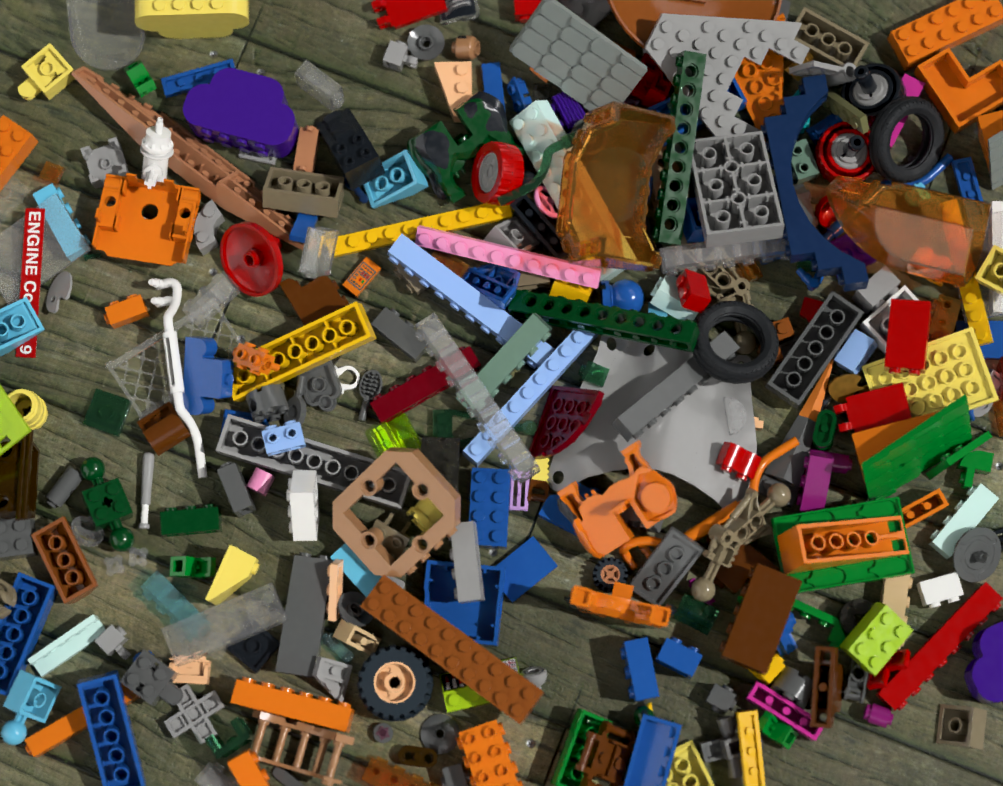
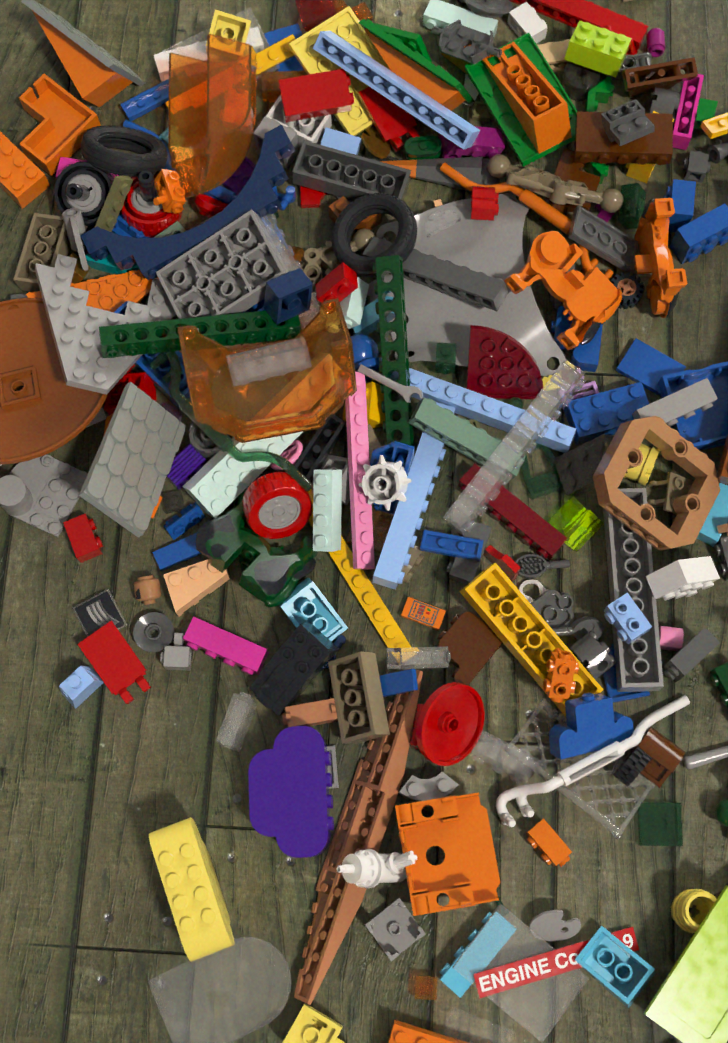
camera: 110 degrees left, 5 degrees down
green brick [124,60,157,97] -> none
blue plate [161,59,236,98] -> none
green brick [956,451,994,490] -> none
none -> orange brick [153,169,186,214]
none -> dark pink brick [183,616,269,675]
none -> clear brick [226,337,312,386]
none -> dark blue brick [264,268,313,325]
none -> light blue brick [313,30,481,150]
none -> light aqua brick [313,469,342,552]
none -> light grey piece [358,364,423,403]
none -> white brick [359,455,411,511]
none -> blue tile [420,530,484,561]
none -> dark grey plate [431,20,502,64]
none -> red tile [483,545,520,582]
none -> dark grey brick [601,99,655,146]
none -> black tyre [614,746,652,787]

